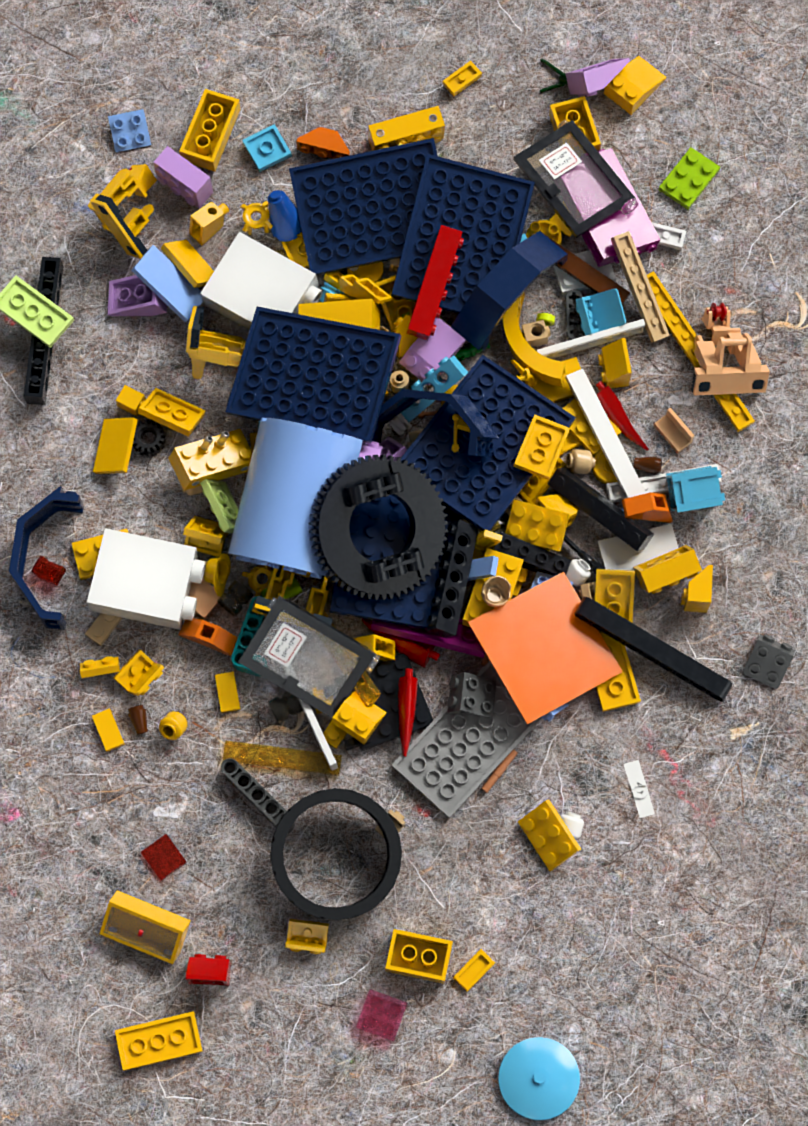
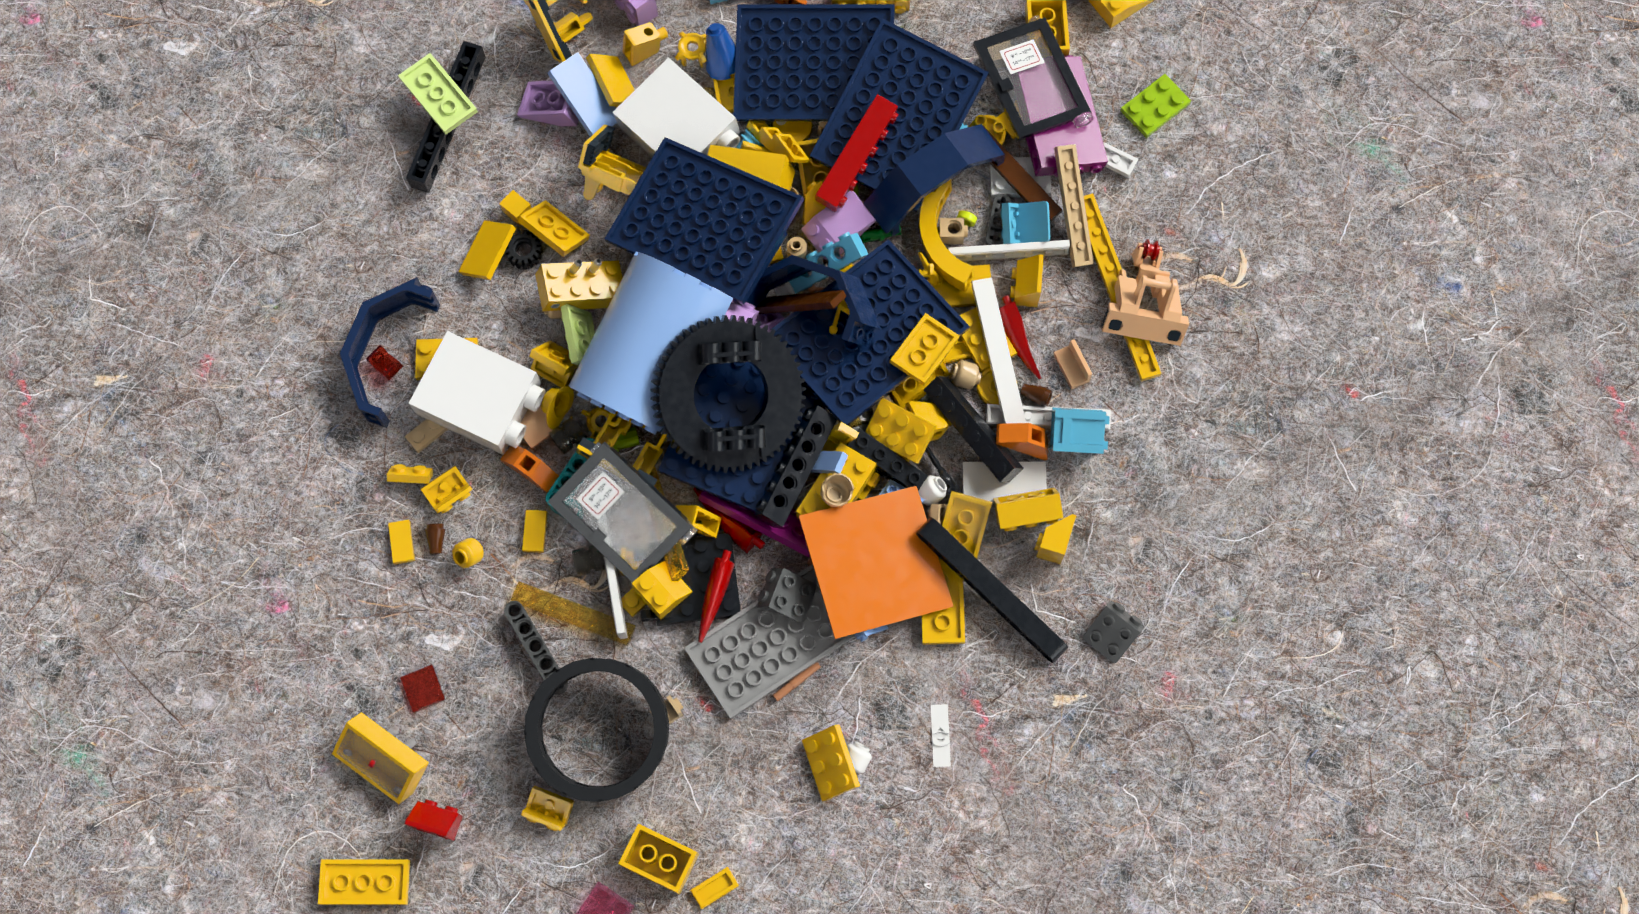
camera: 15 degrees right, 0 degrees up
none -> reddish brown tile [755,290,846,314]

